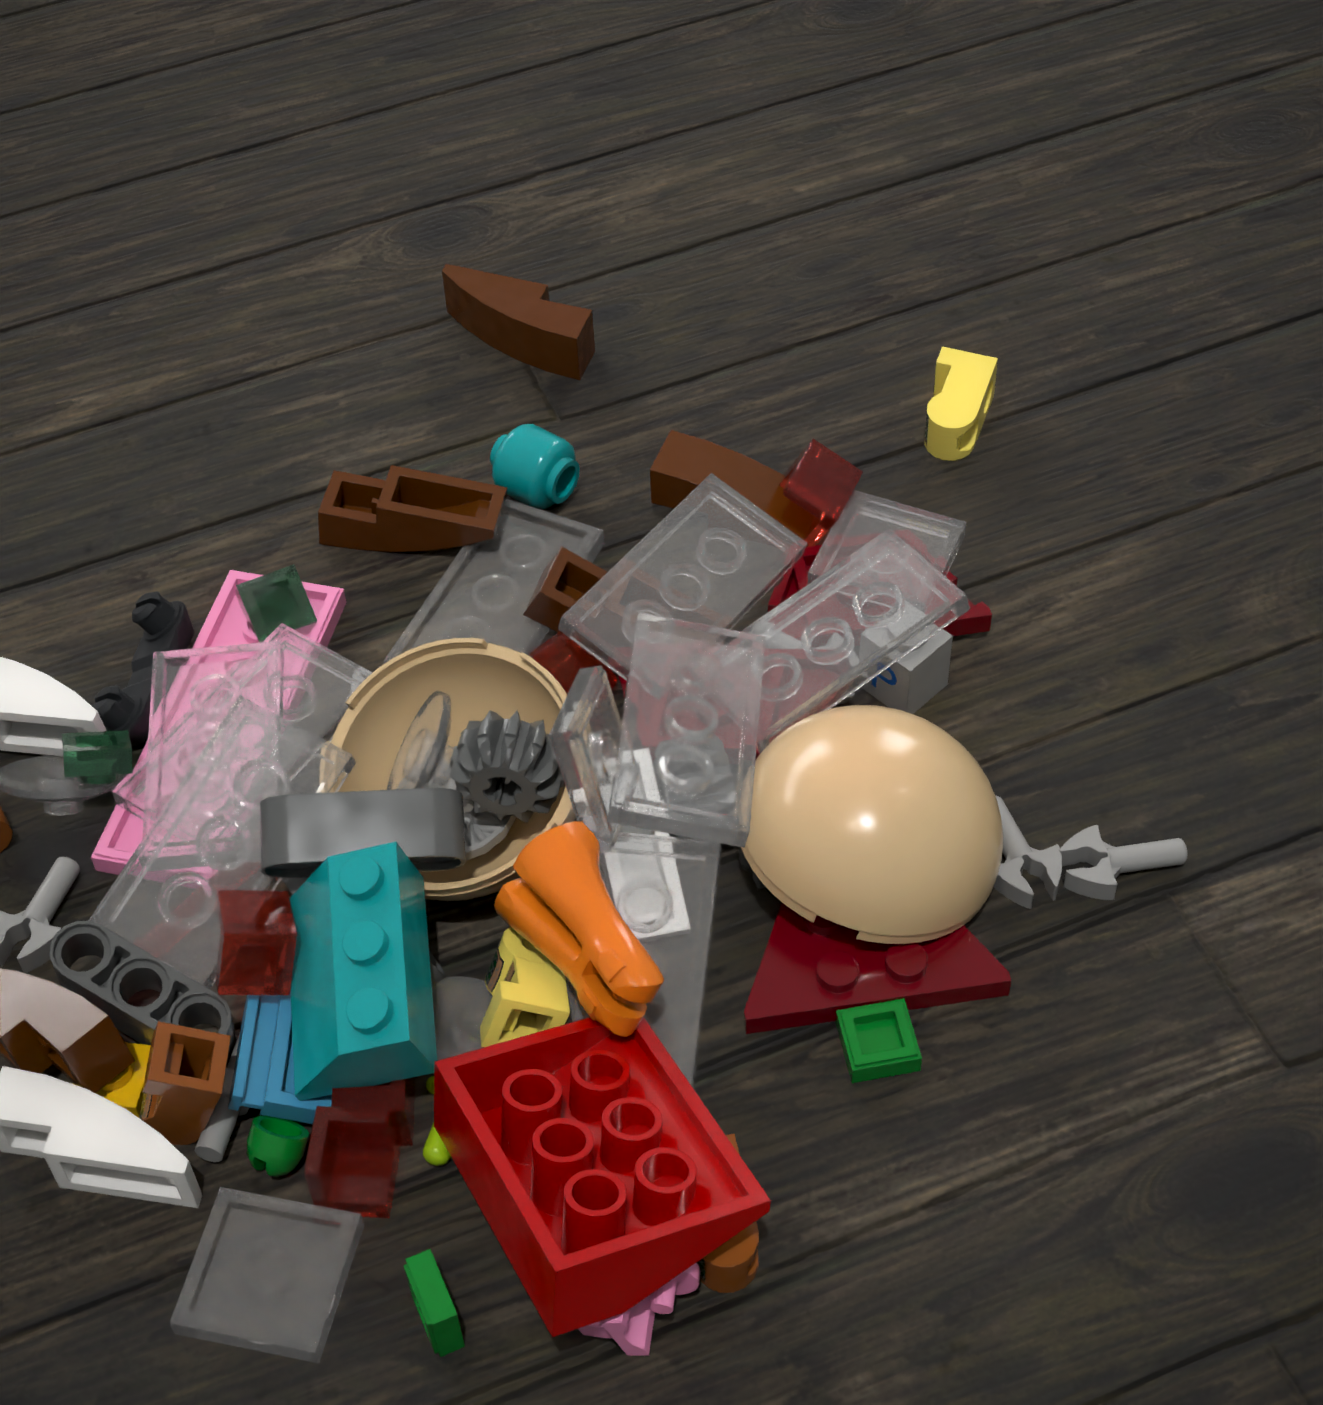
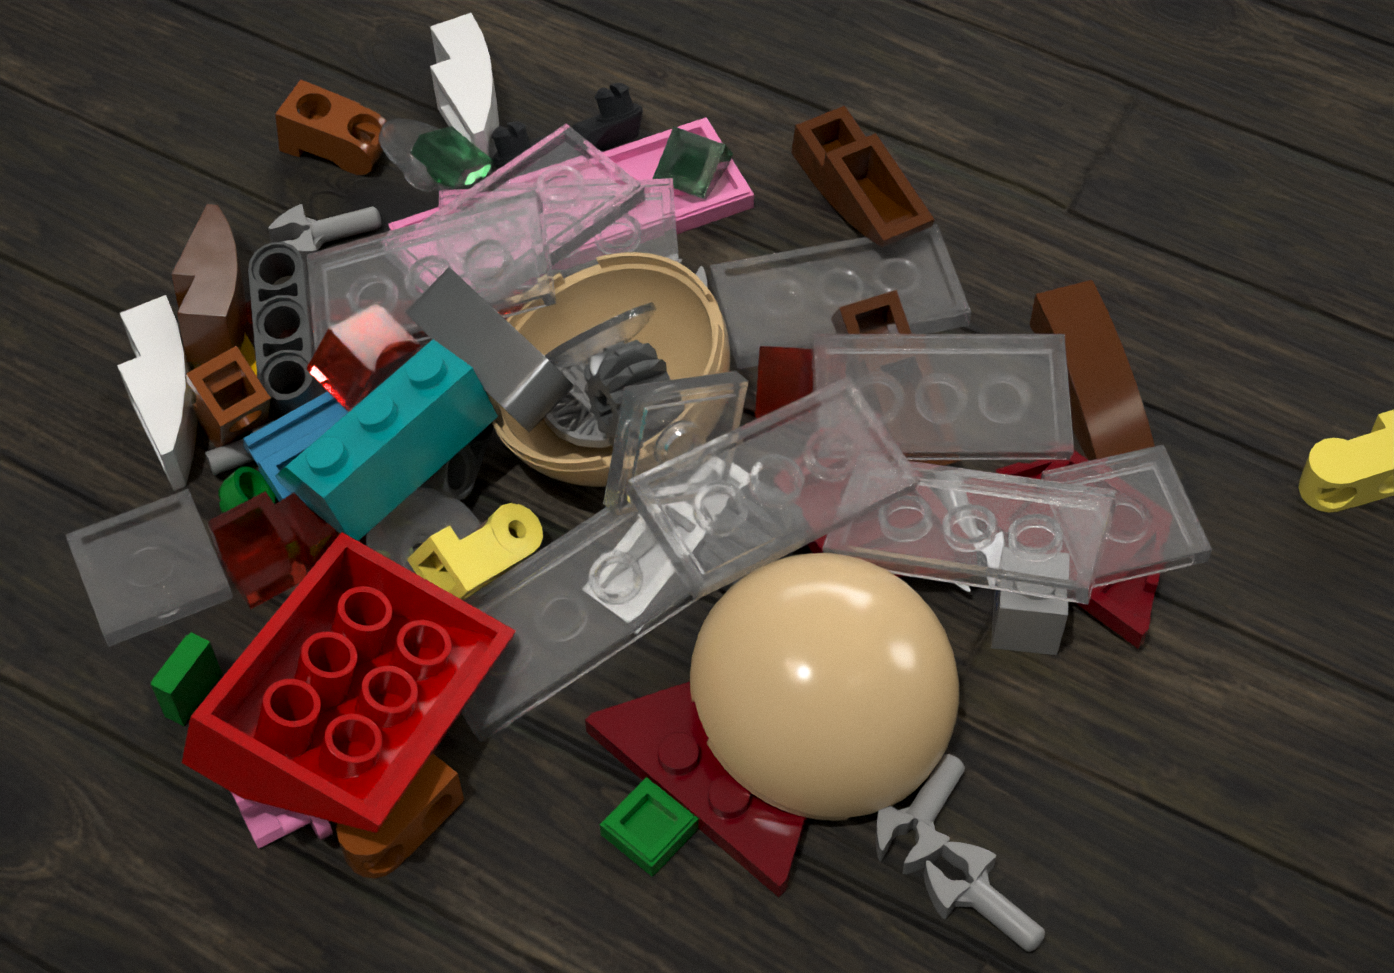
camera: 50 degrees right, 5 degrees up
reddish brown slope [442,264,595,380] -> none
teal head [490,424,580,510] -> none
orange piece [494,821,664,1037] -> none
clear red panel [779,439,863,546] -> none

